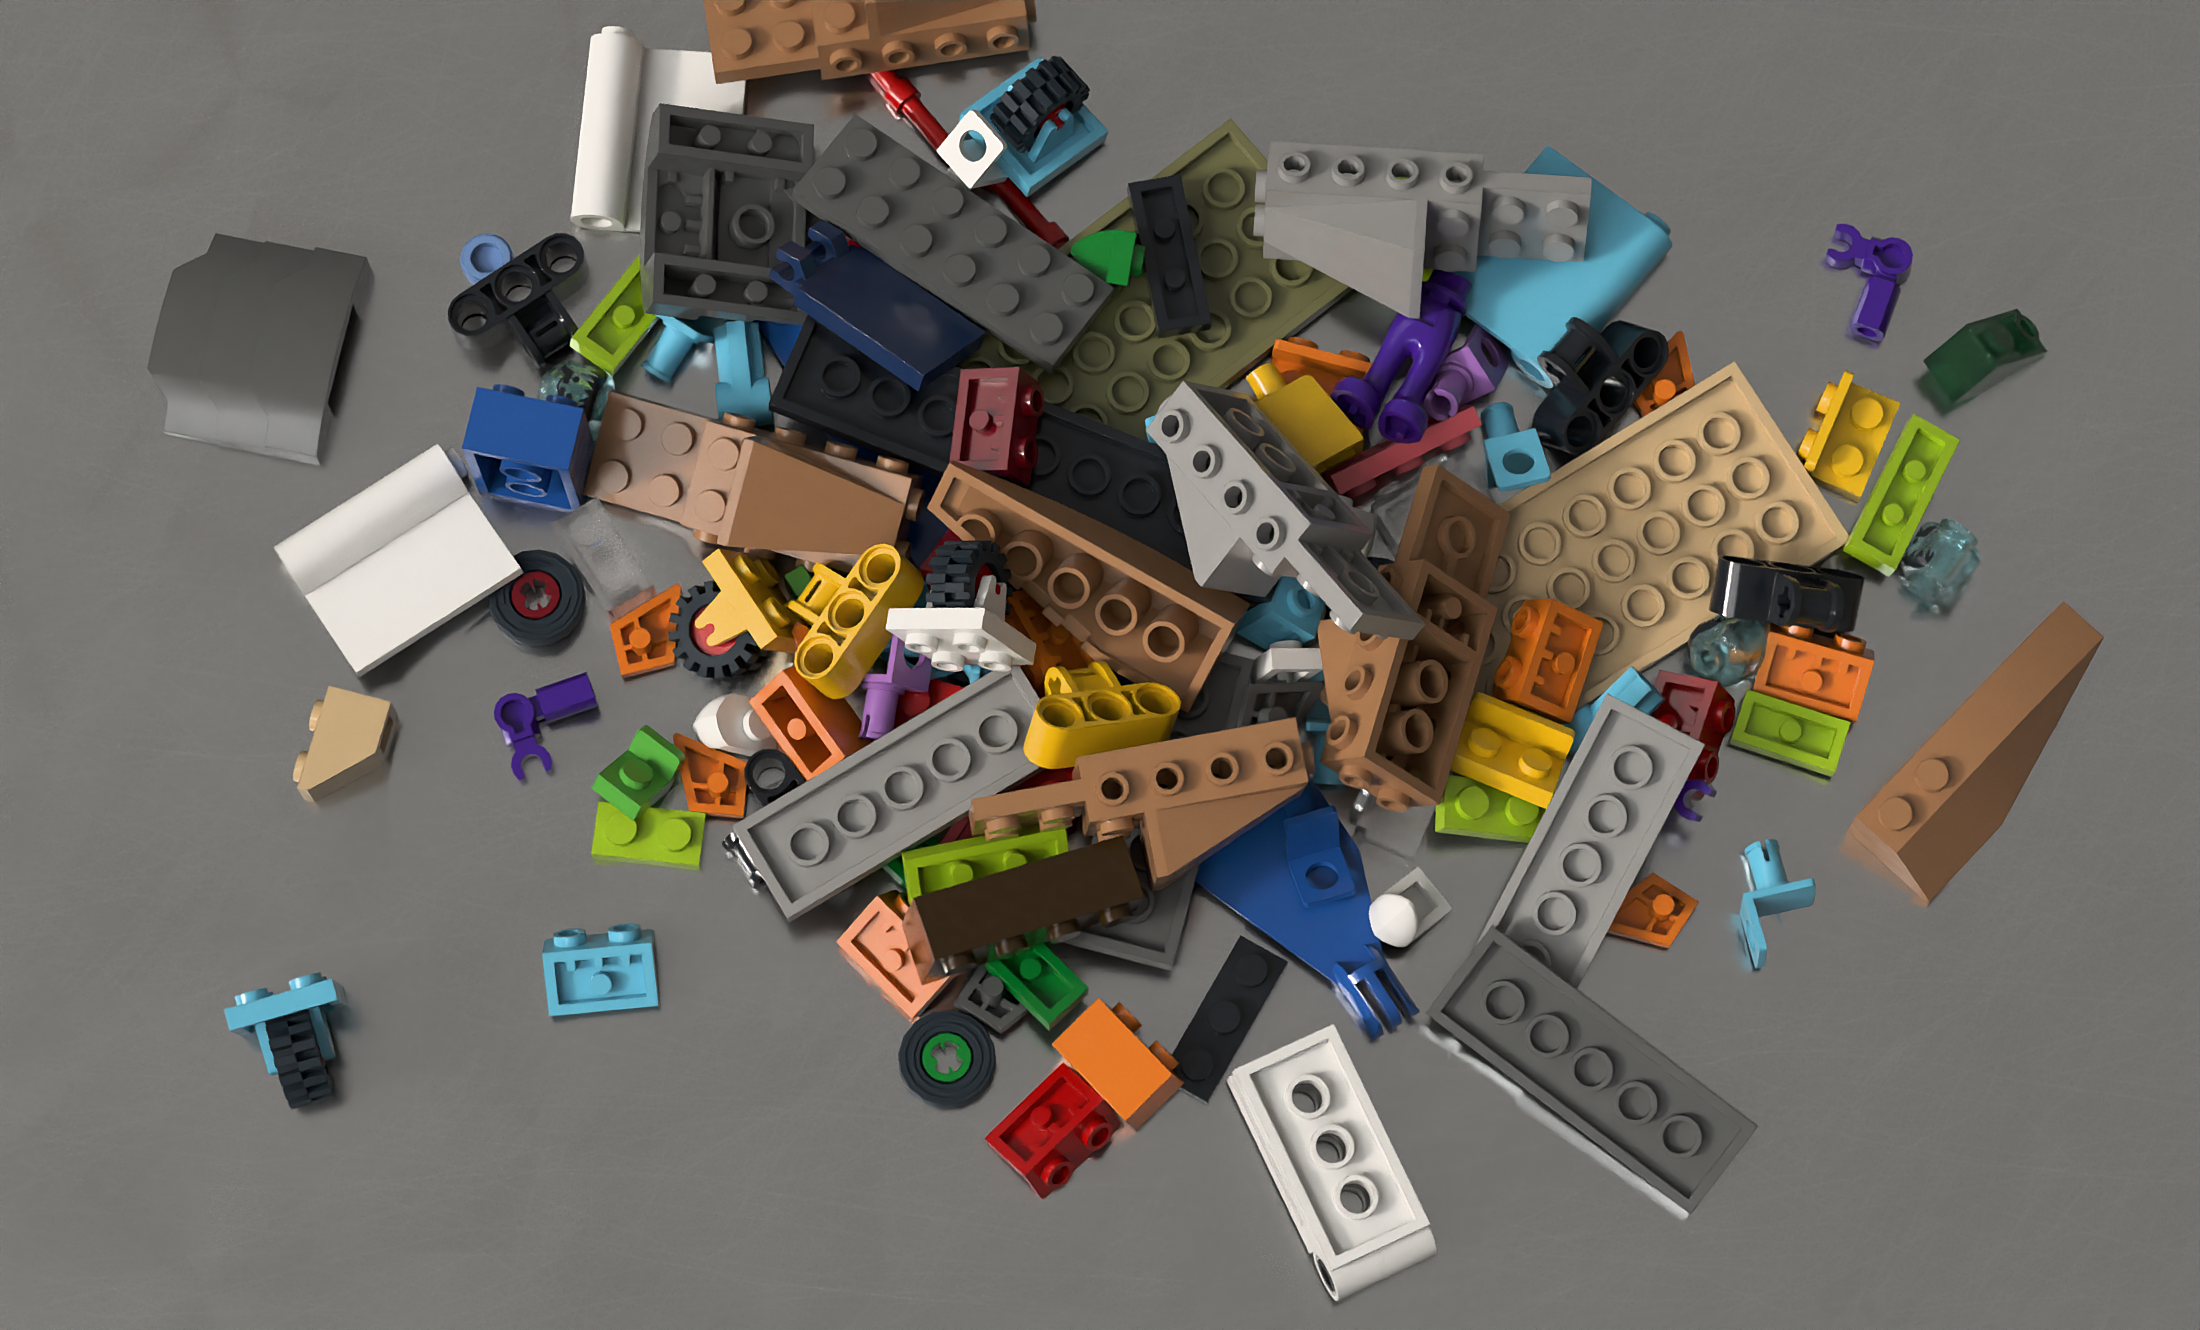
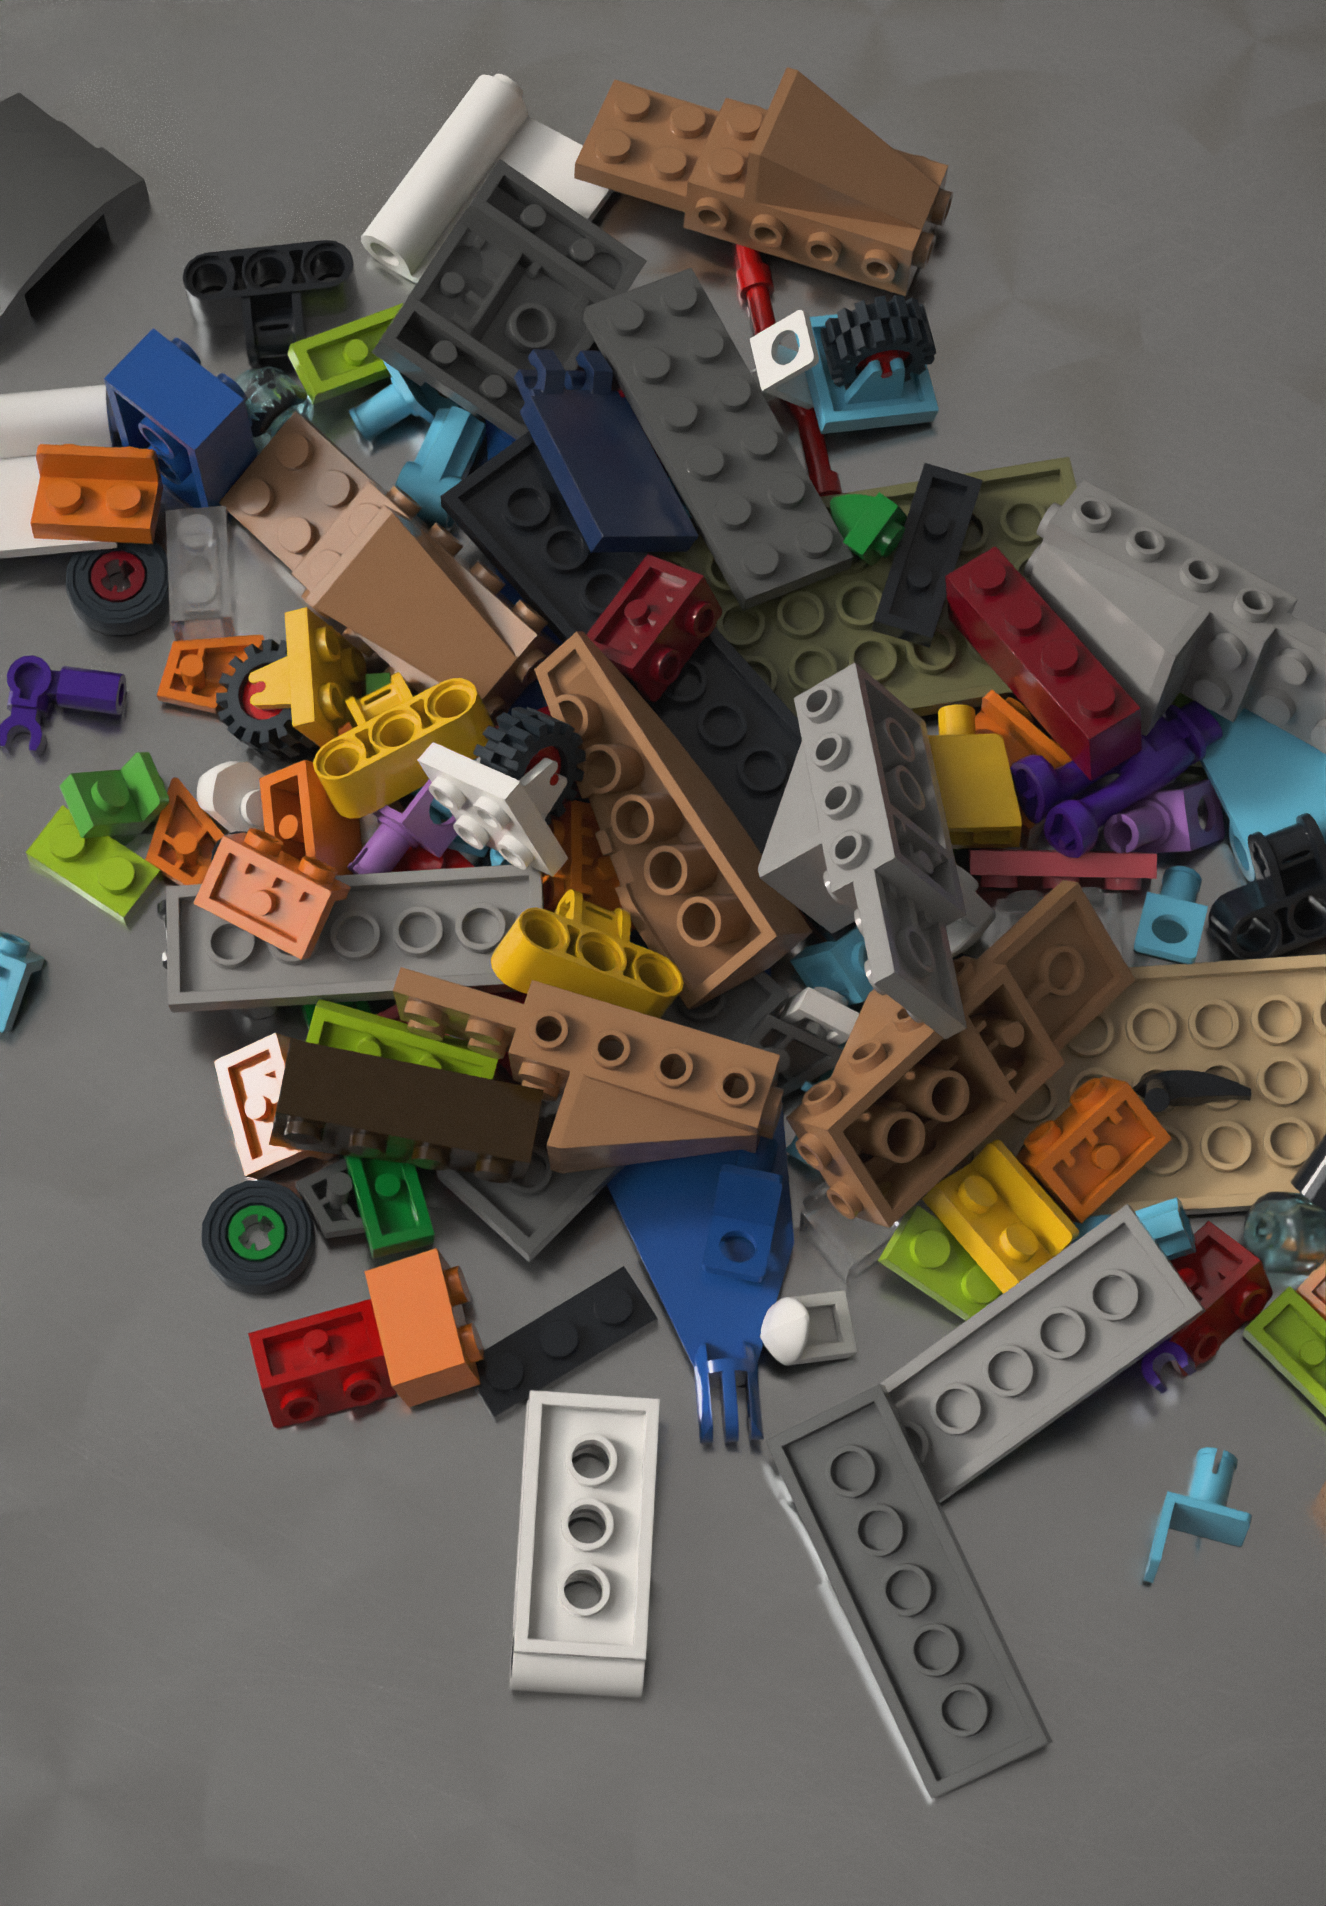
camera: 30 degrees right, 5 degrees down
medium blue tile [460,233,514,285] -> none
orange piece [1607,872,1699,949] -> none
none -> orange bracket [30,444,163,544]
none -> orange bracket [193,828,351,960]
none -> dark red brick [945,546,1142,781]
none -> black bar [1132,1070,1251,1112]

